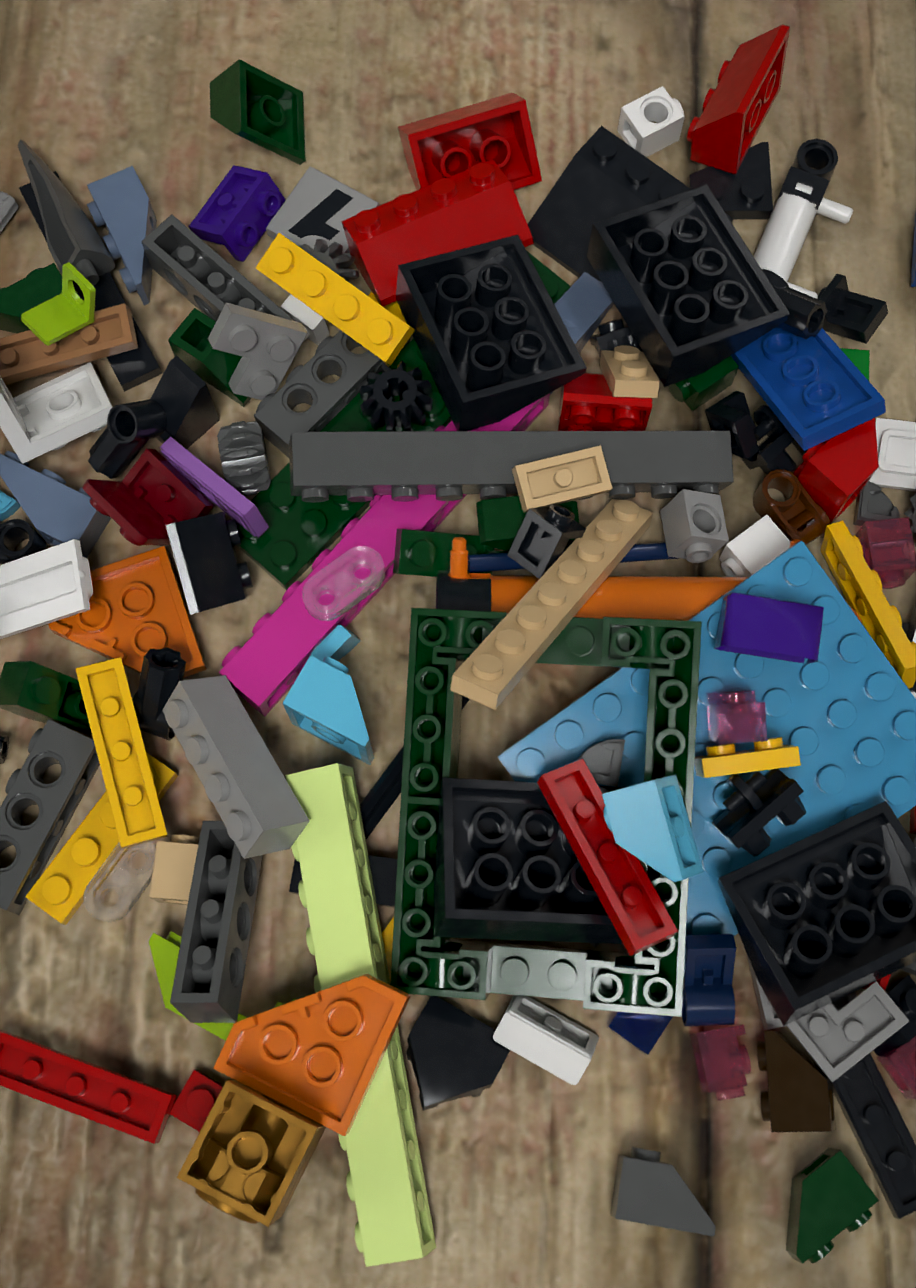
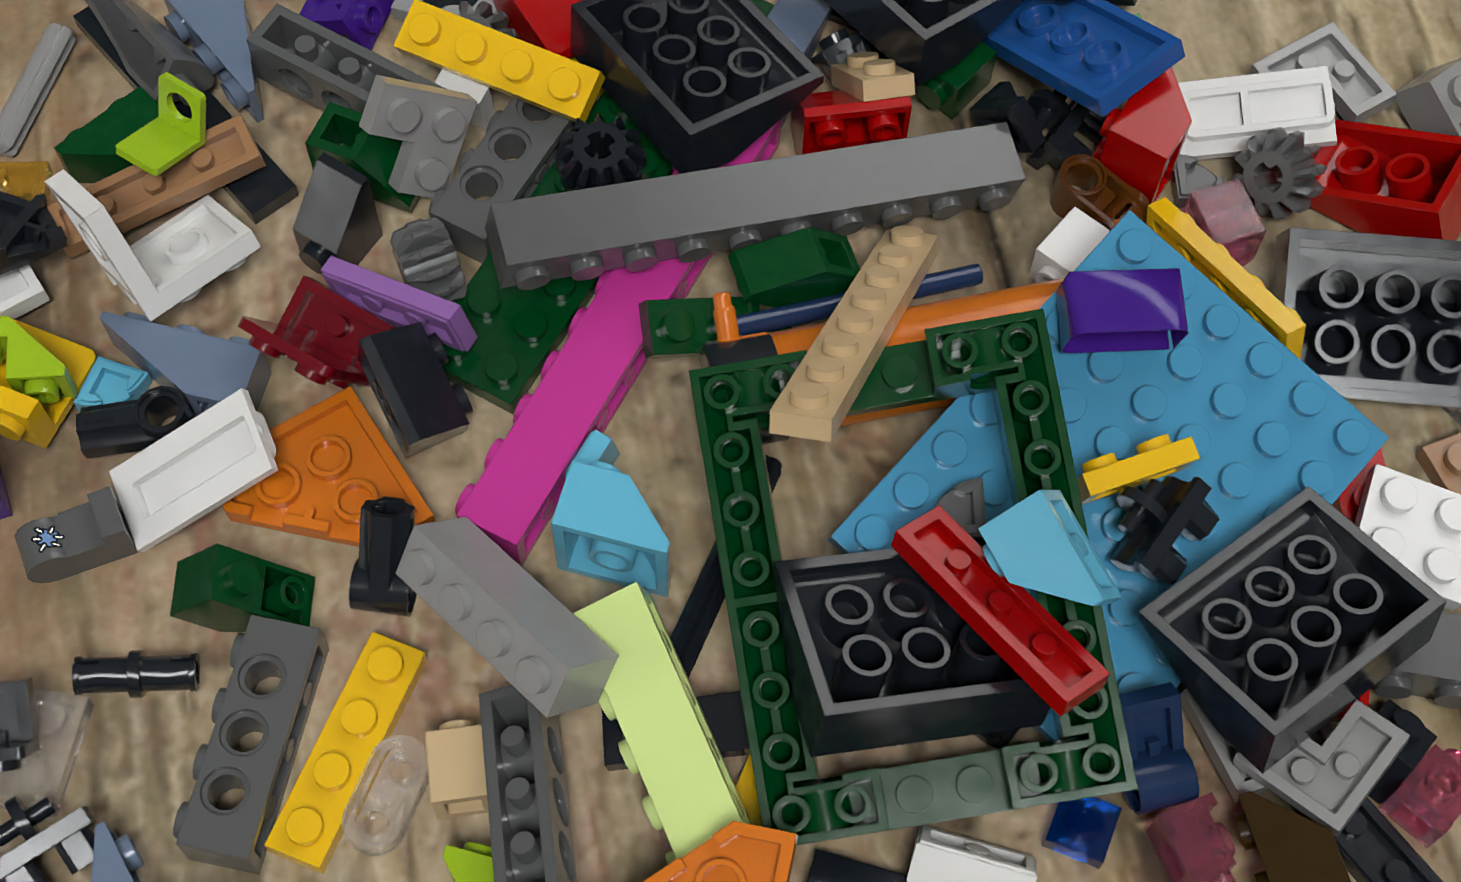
camera: 15 degrees left, 10 degrees down
yellow plate [75,657,168,849] -> none
black piece [88,399,167,479] -> none
clear plate [302,546,385,621] -> none
black bracket [507,504,586,579] -> none
tan plate [512,445,613,513] -> none
light grey brick [660,489,729,563] -> none
clear pink brick [706,690,767,744] -> none

